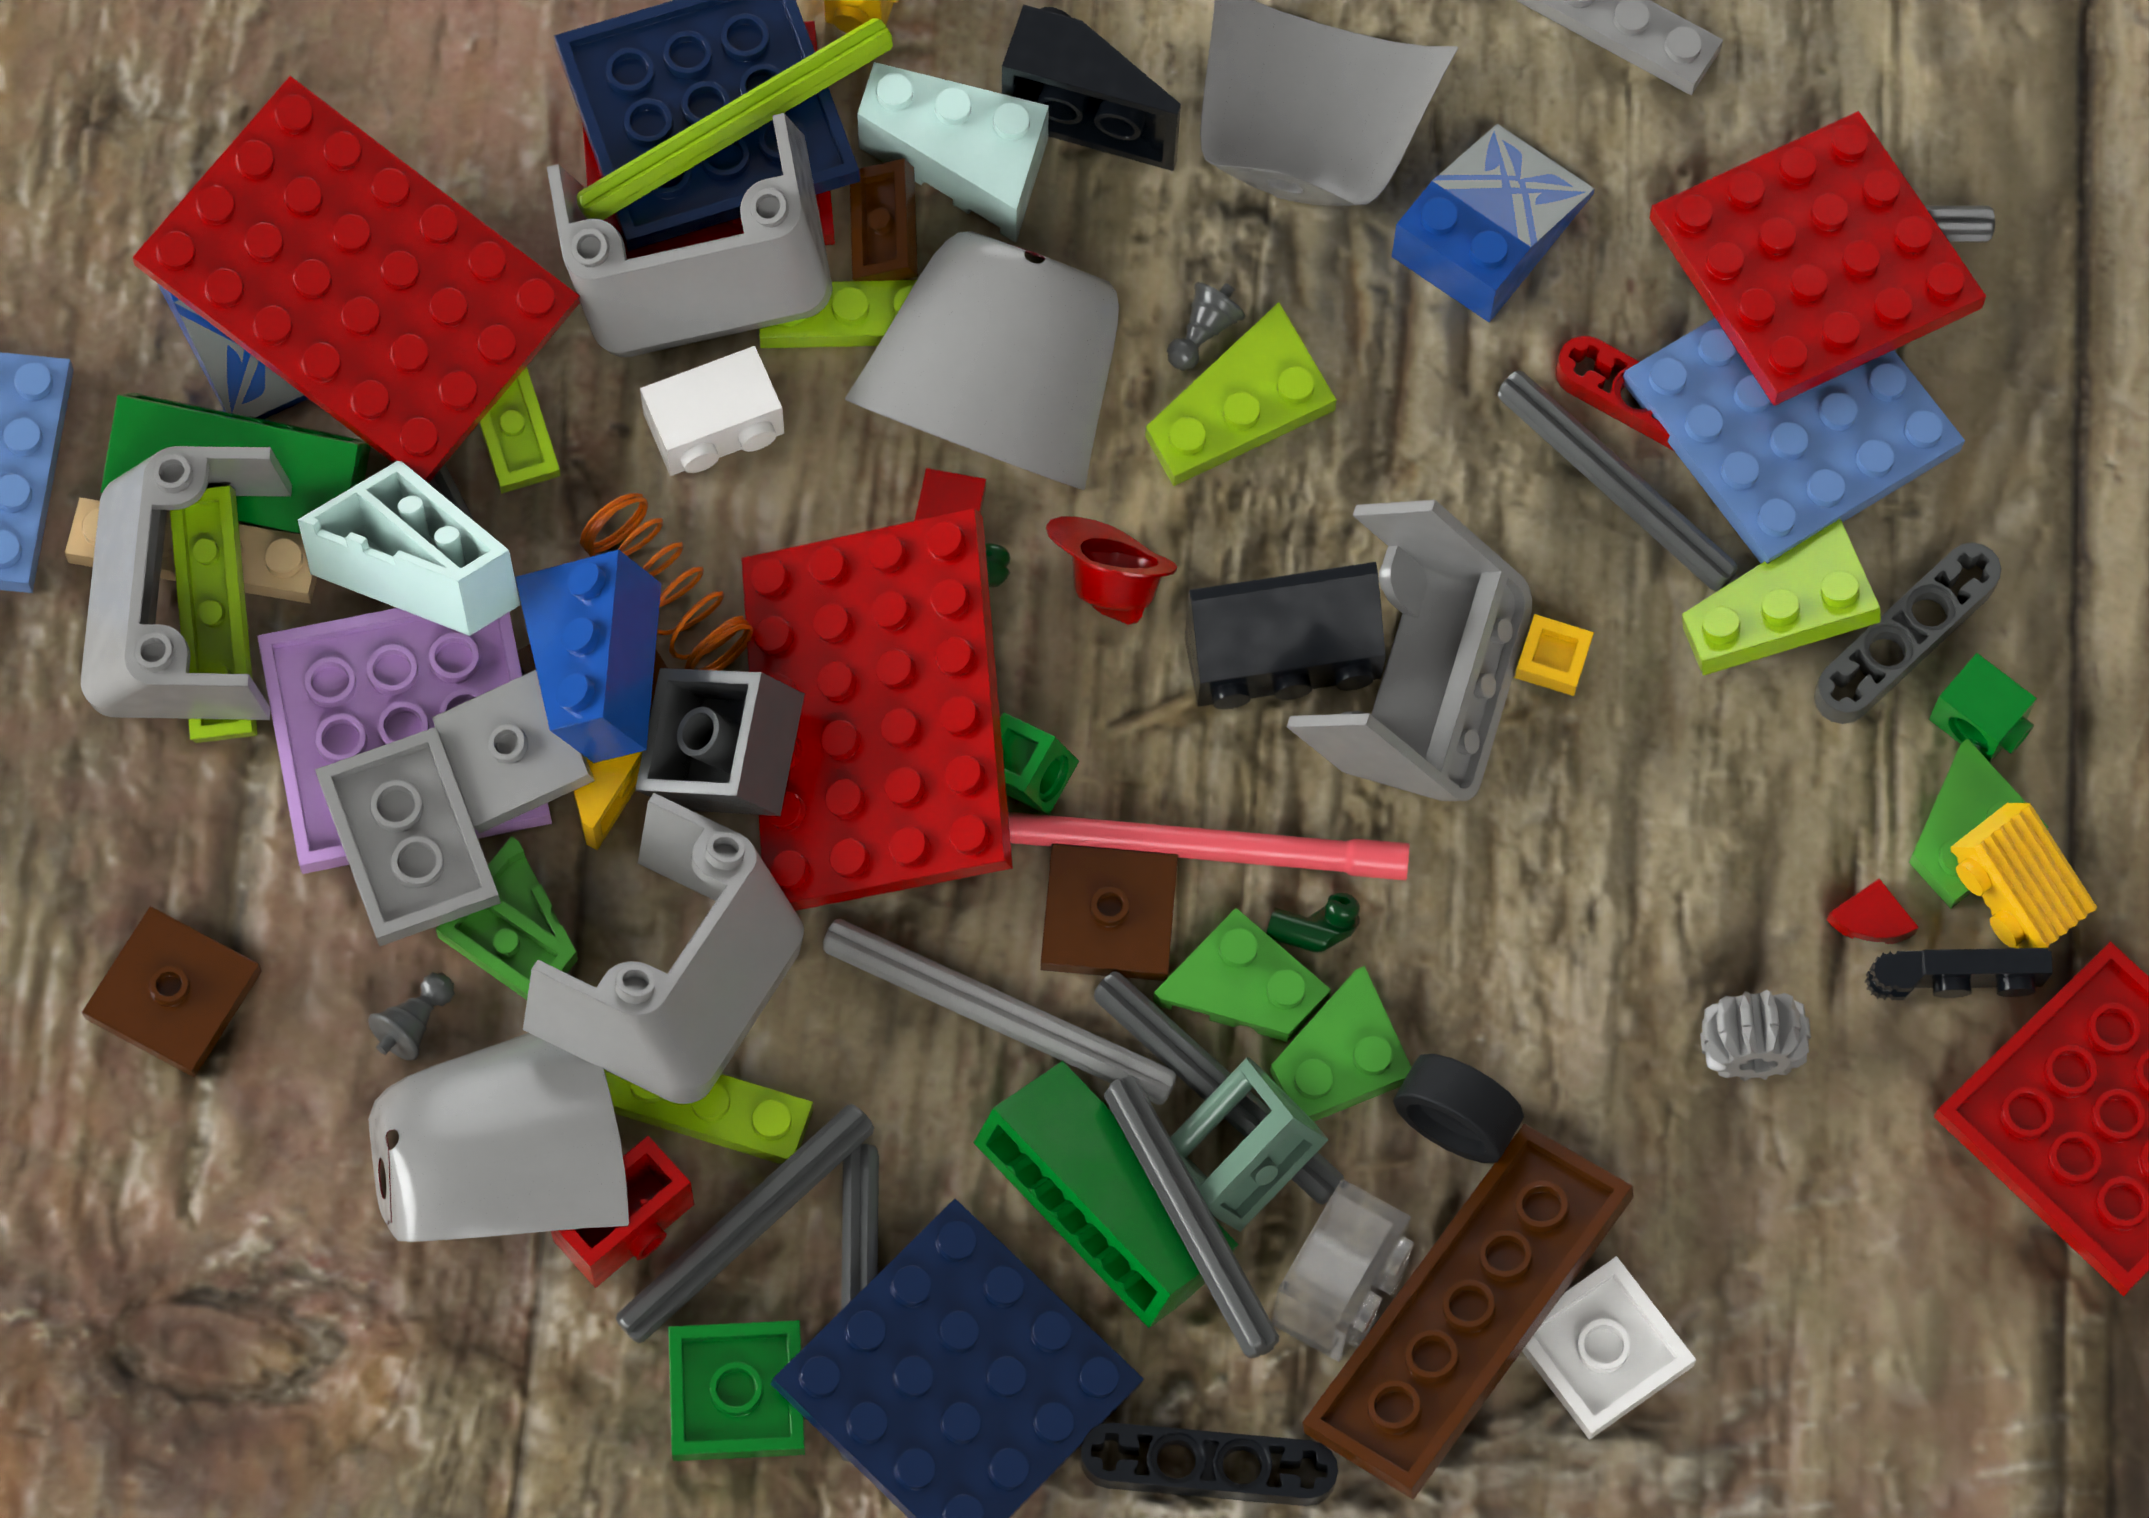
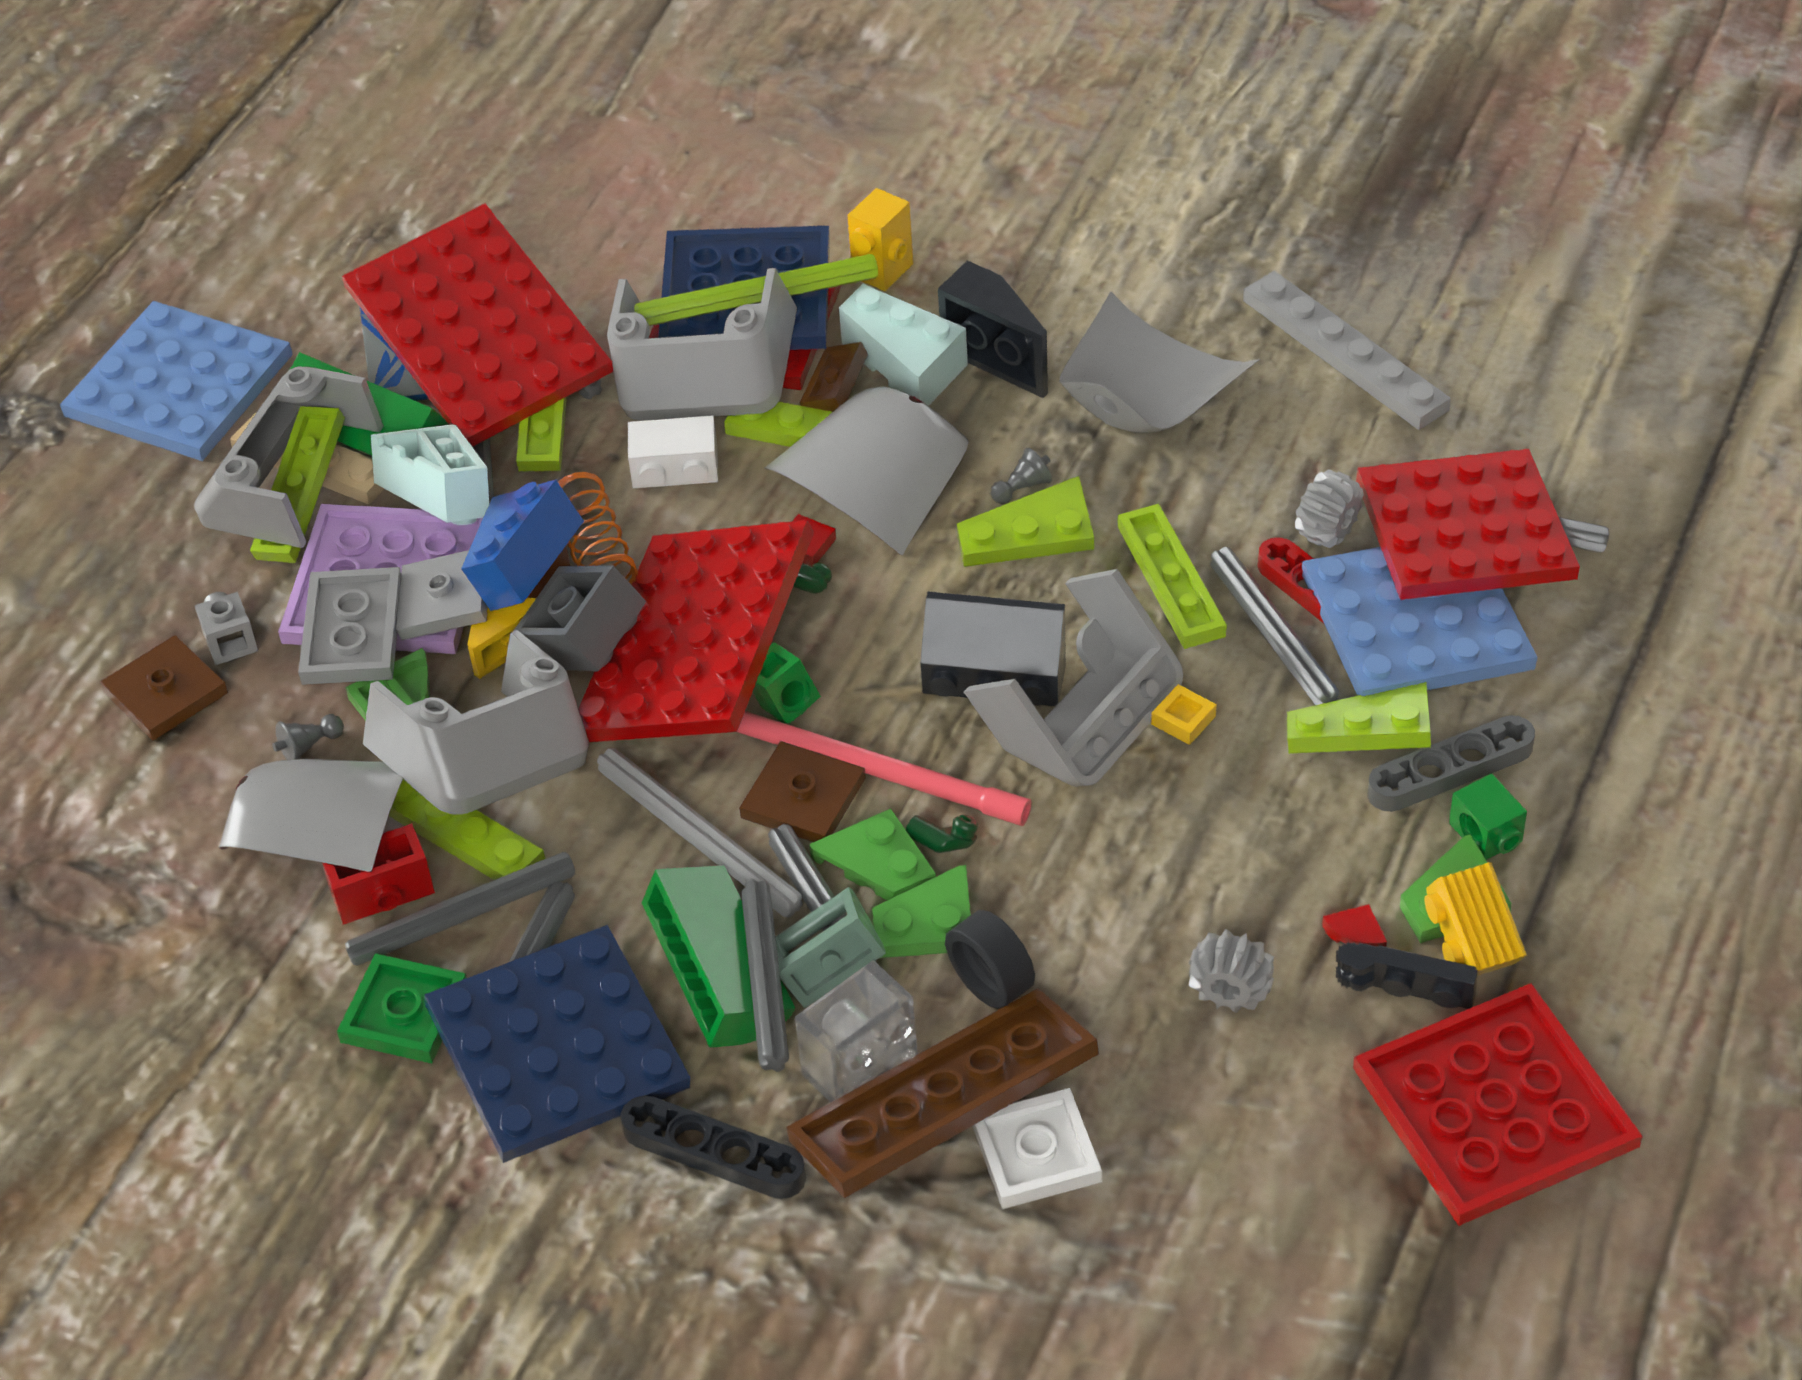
camera: 25 degrees right, 20 degrees down
red piece [1046,516,1177,625] -> none
blue slope [1391,124,1595,323] -> none
none -> light grey brick [194,592,258,665]
none -> lime plate [1118,503,1227,649]
none -> light grey gear [1295,469,1364,548]

